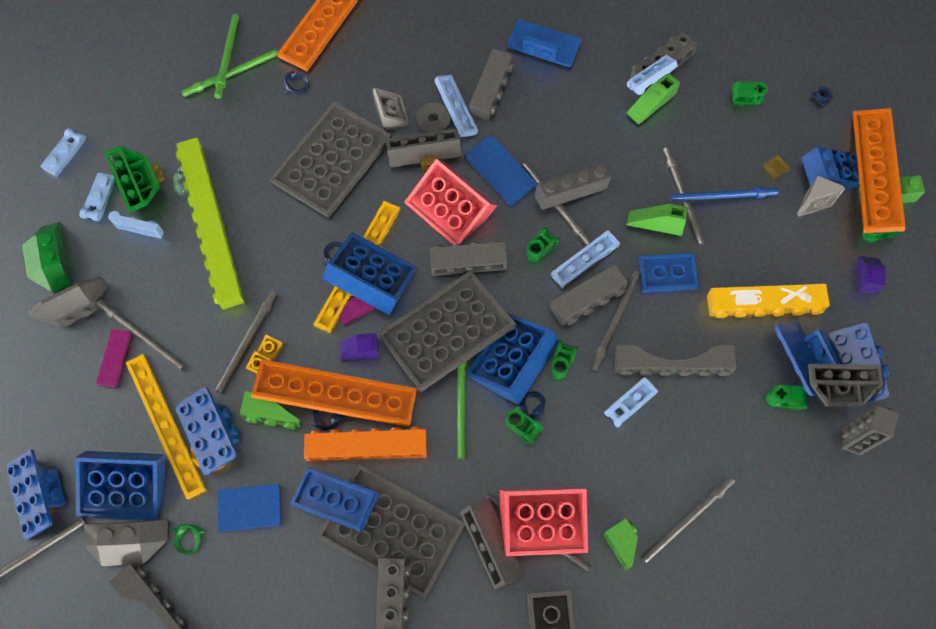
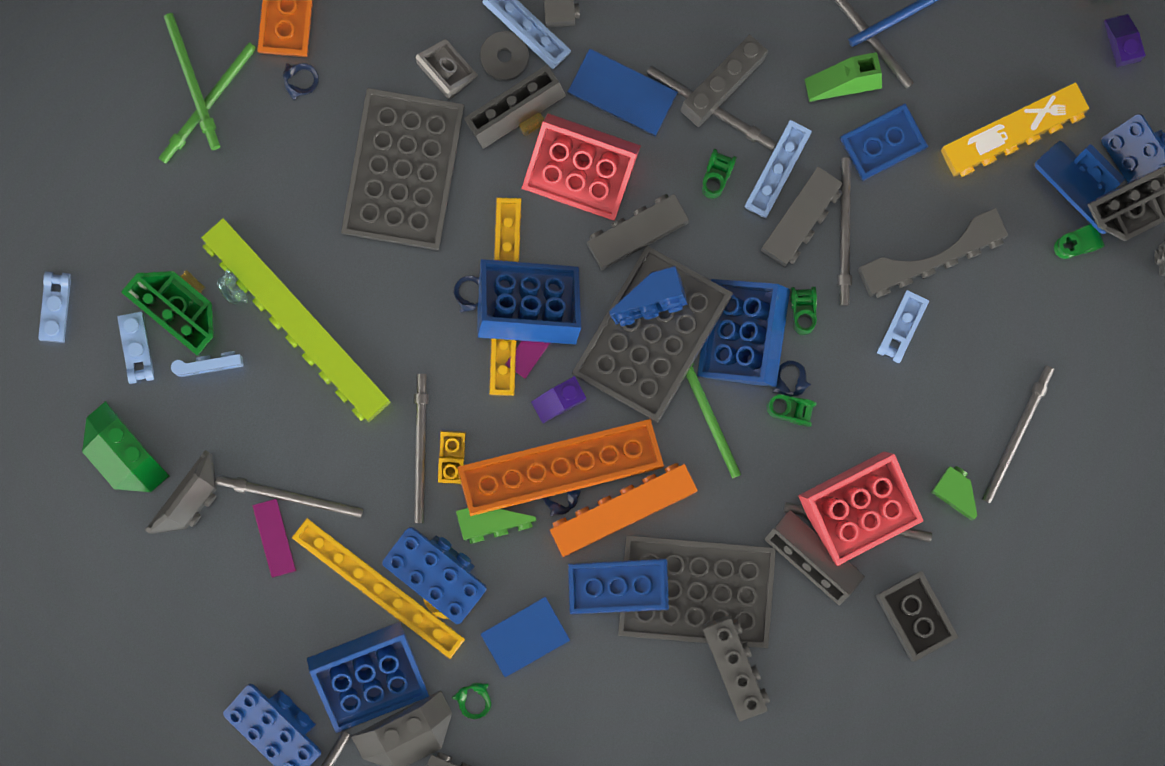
camera: 25 degrees left, 15 degrees up
none -> blue slope [609,266,688,326]

